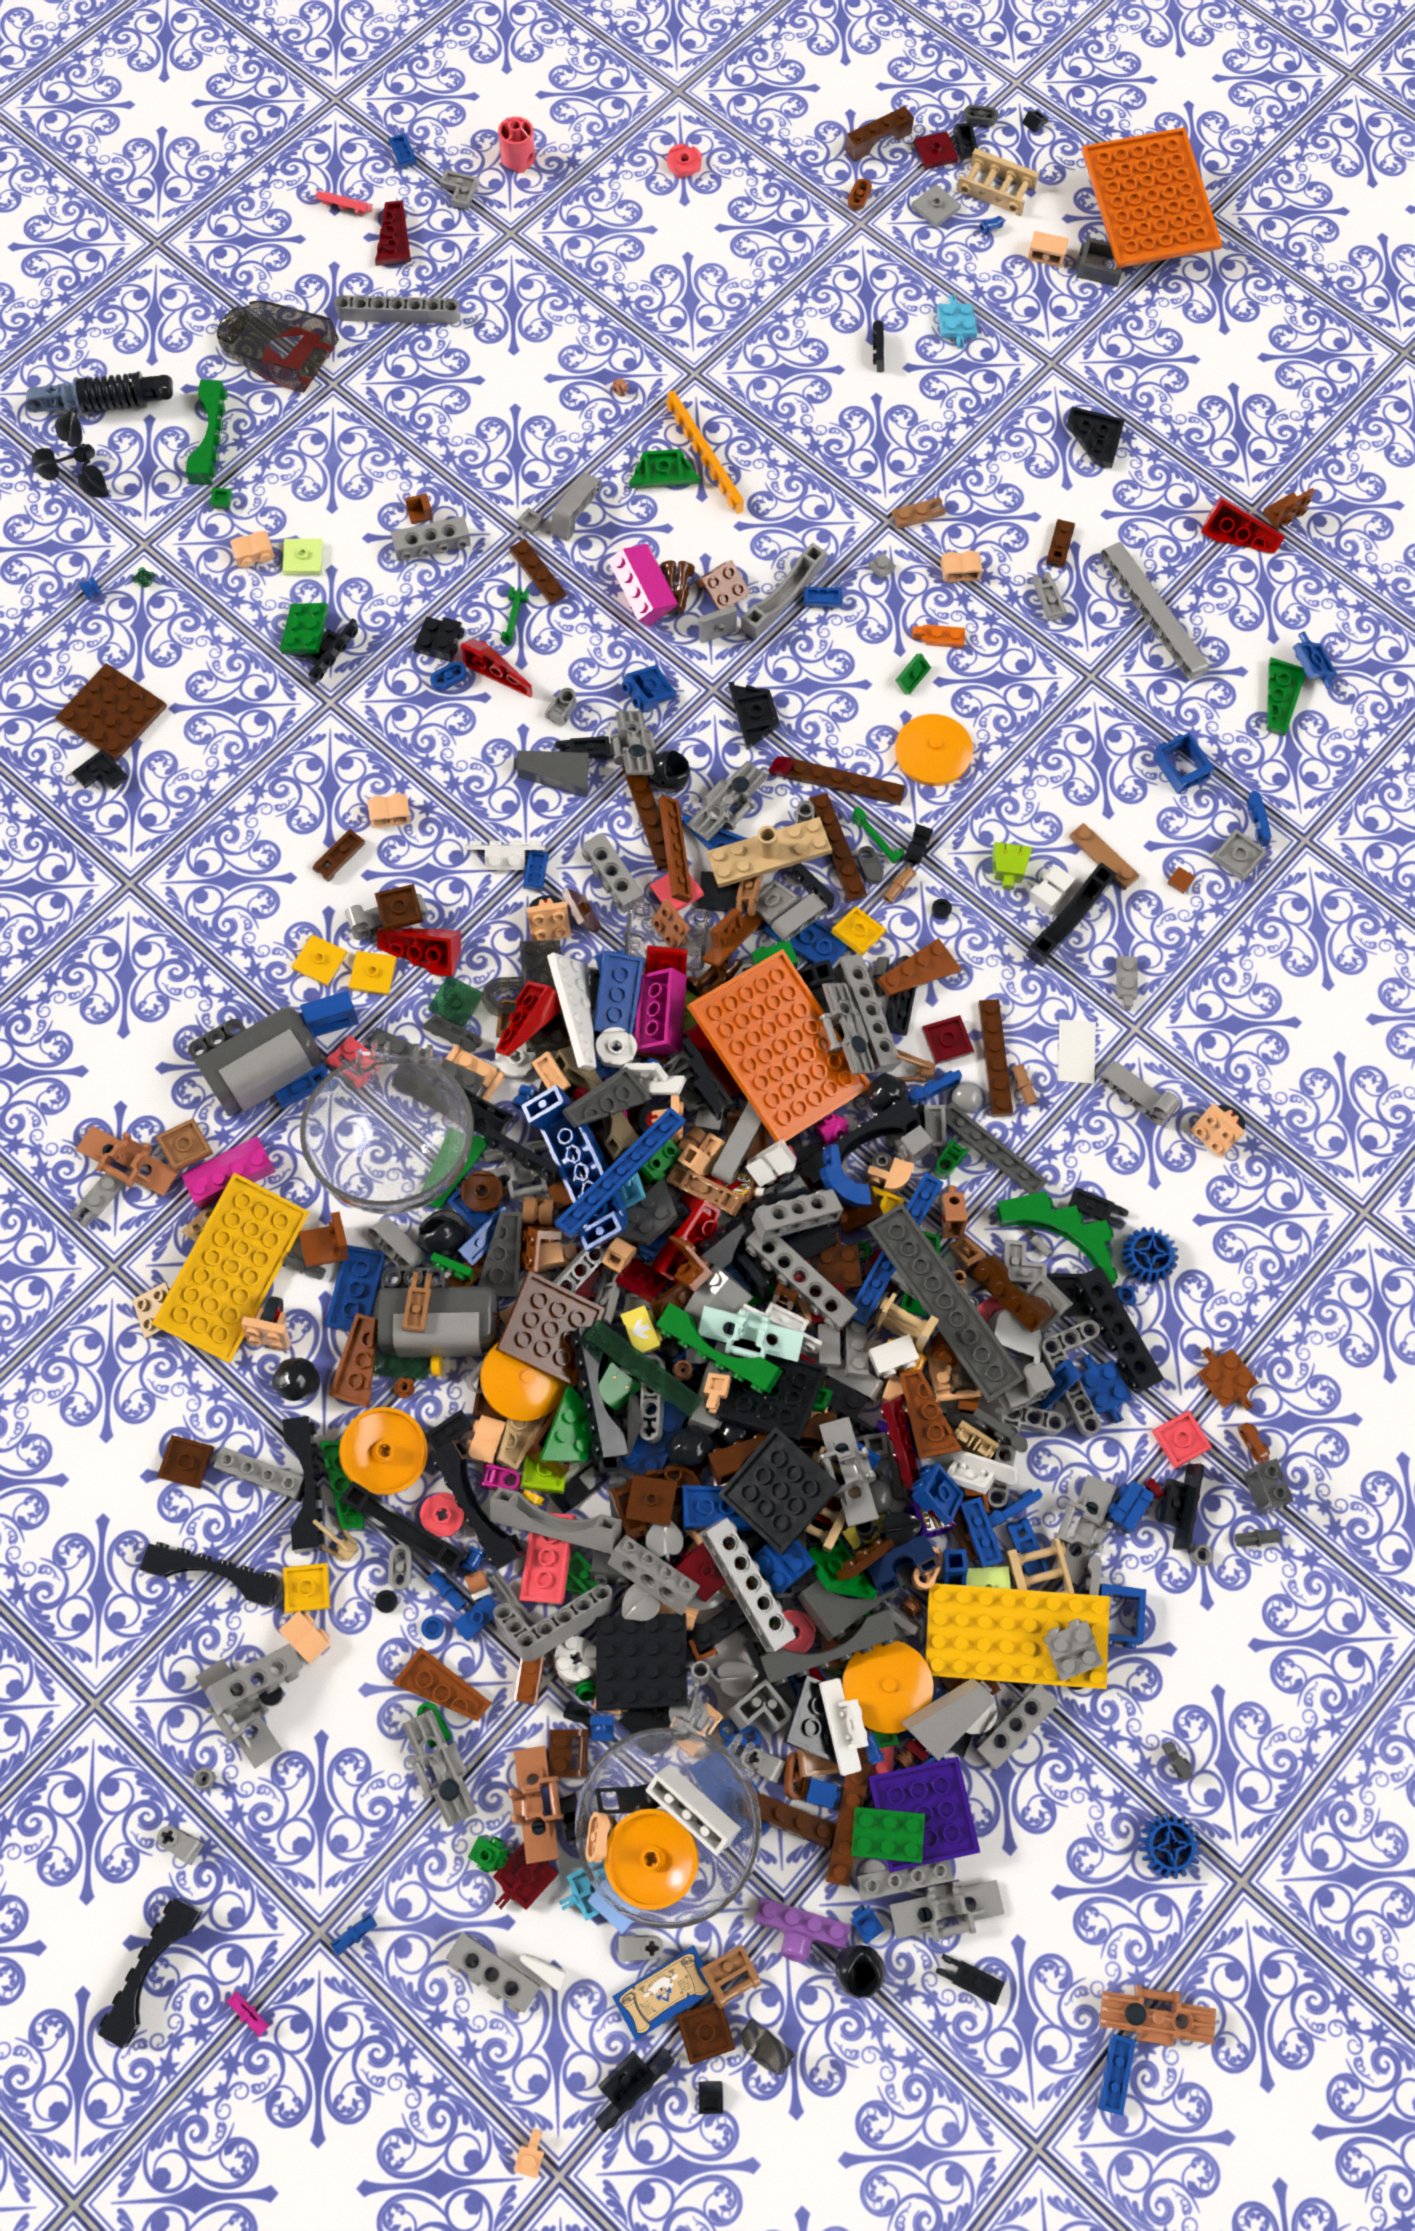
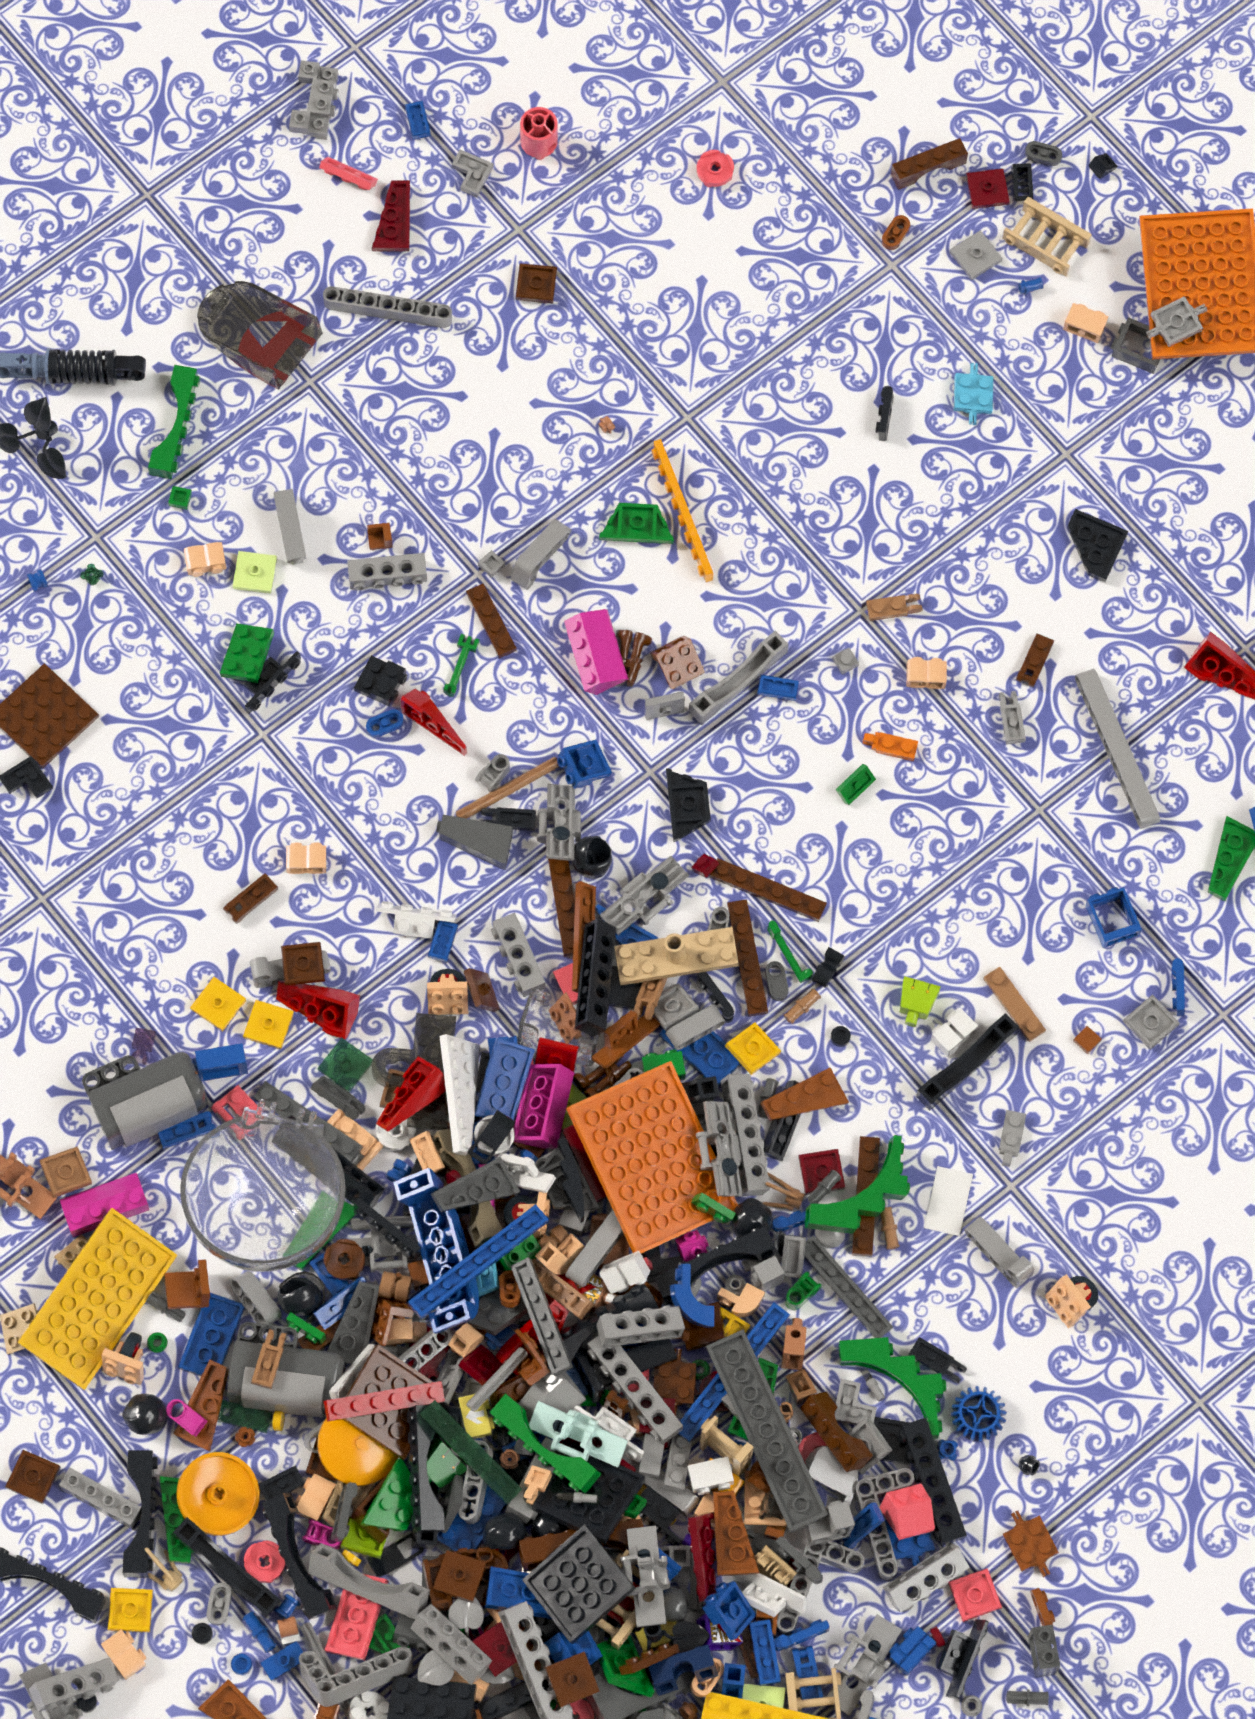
camera: 10 degrees right, 0 degrees up
light orange dish [895,714,973,786] -> none
none -> clear purple plate [132,1027,156,1065]
none -> green plate [147,1332,168,1353]
none -> dark pink piece [166,1399,207,1437]
none -> light grey slope [274,489,306,565]
none -> light grey bracket [289,60,339,140]
none -> plate [324,1381,445,1422]
none -> white tile [329,1344,375,1399]
none -> dark grey hinge [331,1482,358,1542]
none -> medium nougat axle [456,757,559,819]
none -> light grey axle [466,1347,528,1412]
none -> black piece [468,1110,516,1165]
none -> dark orange plate [499,1270,521,1308]
none -> plate [511,1257,573,1376]
none -> reddish brown plate [516,263,557,304]
none -> reddish brown plate [544,1651,600,1707]
none -> light grey piece [557,1492,597,1503]
none -> black brick [575,918,616,1037]
none -> green plate [691,1193,736,1223]
none -> green arch [805,1135,910,1234]
none -> dark grey axle [808,1170,841,1204]
none -> coral slope [879,1484,935,1540]
none -> light grey brick [883,1542,970,1612]
none -> black plate [1018,1455,1040,1476]
none -> light grey plate [1146,296,1207,347]

